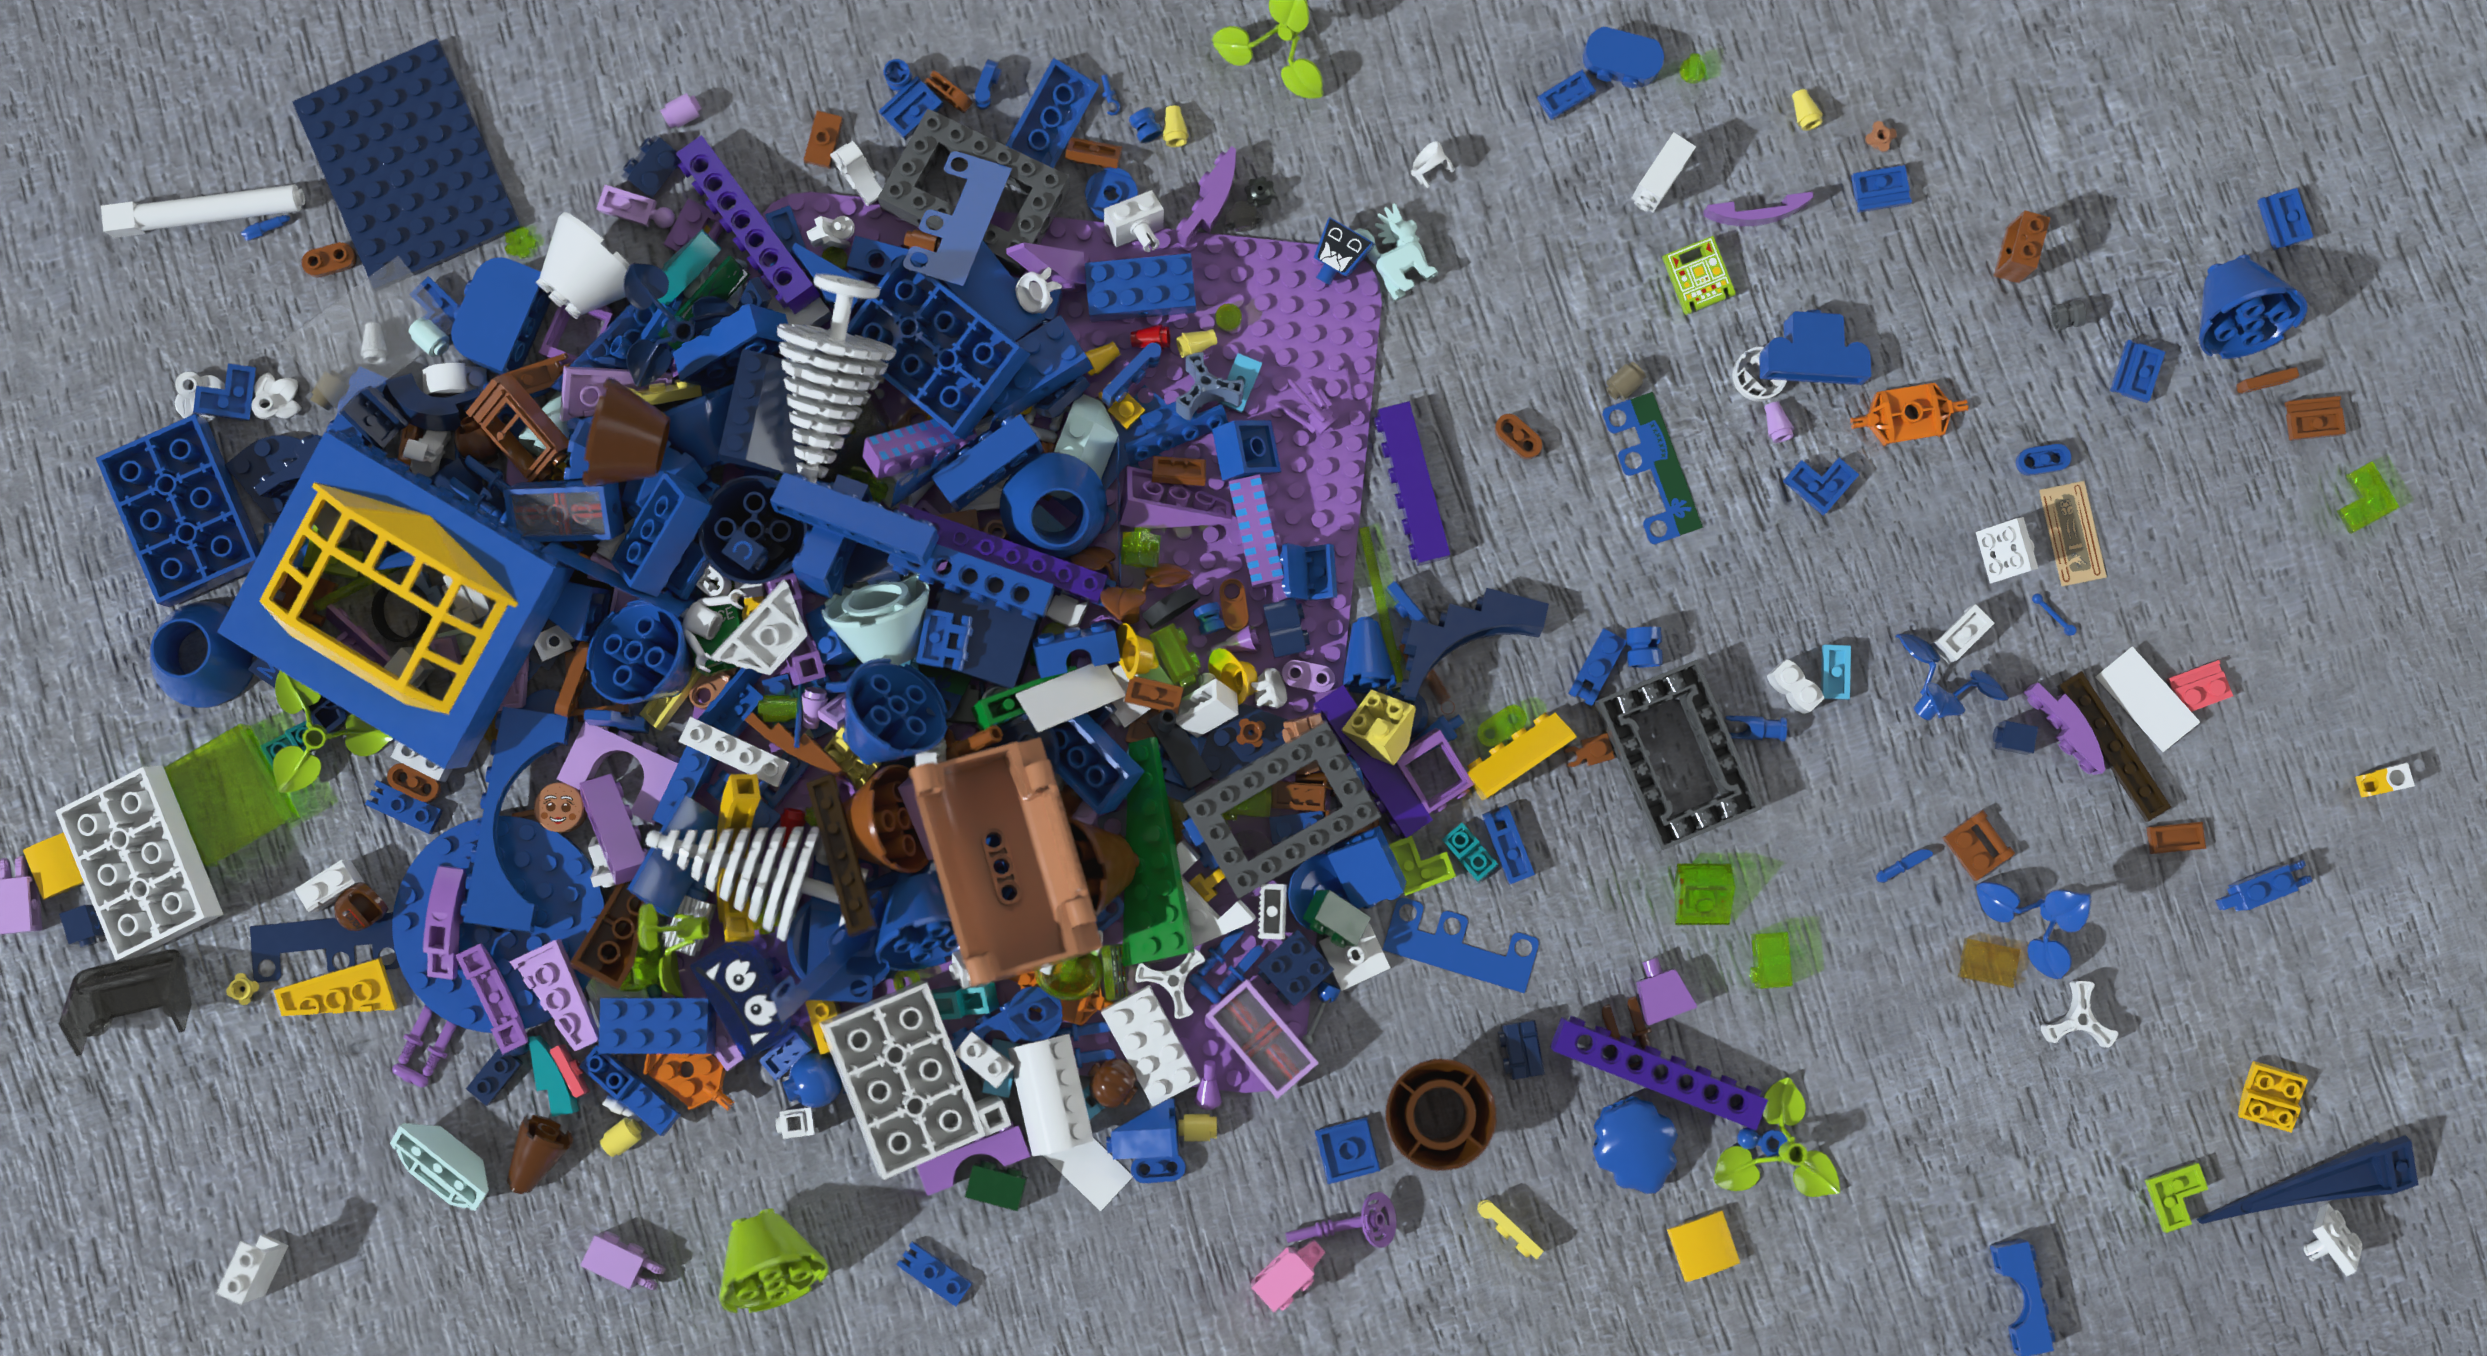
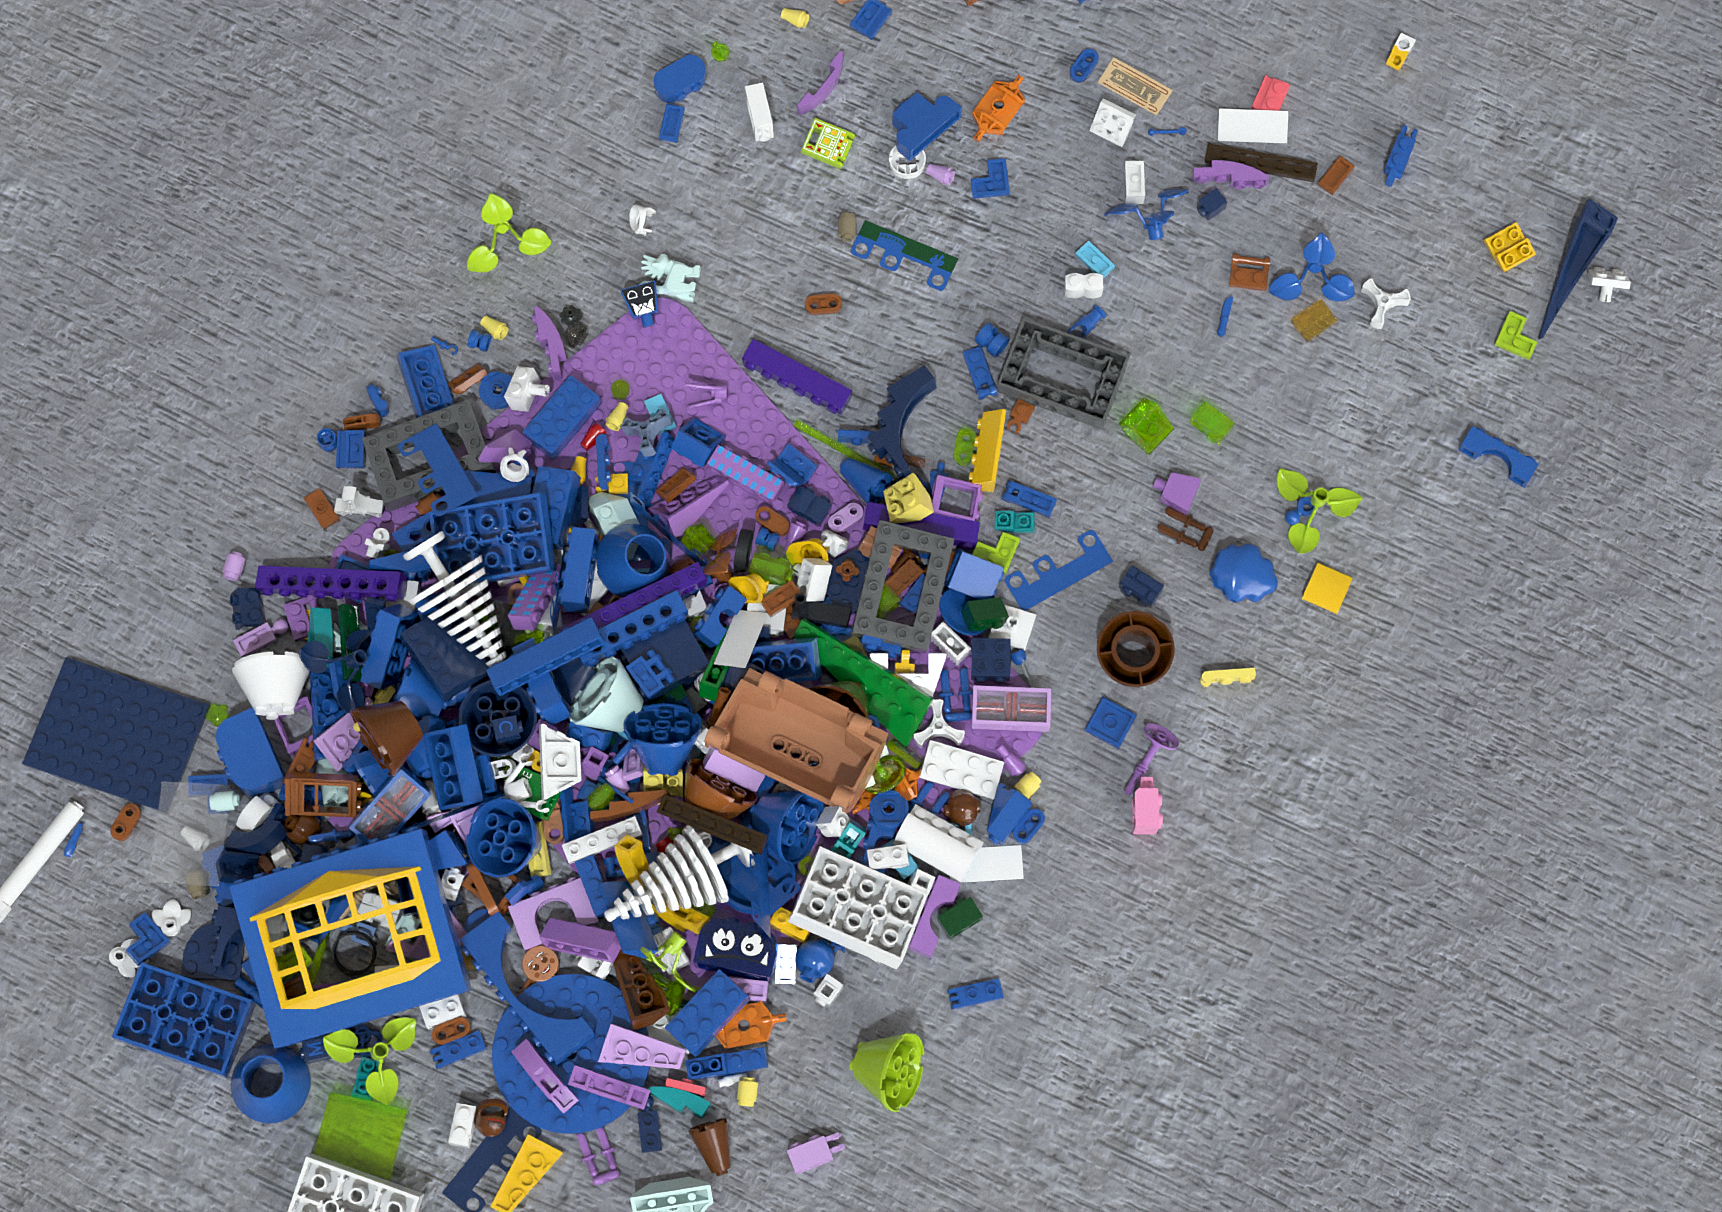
camera: 45 degrees left, 10 degrees down
dark purple brick [1550,1016,1768,1130] -> none

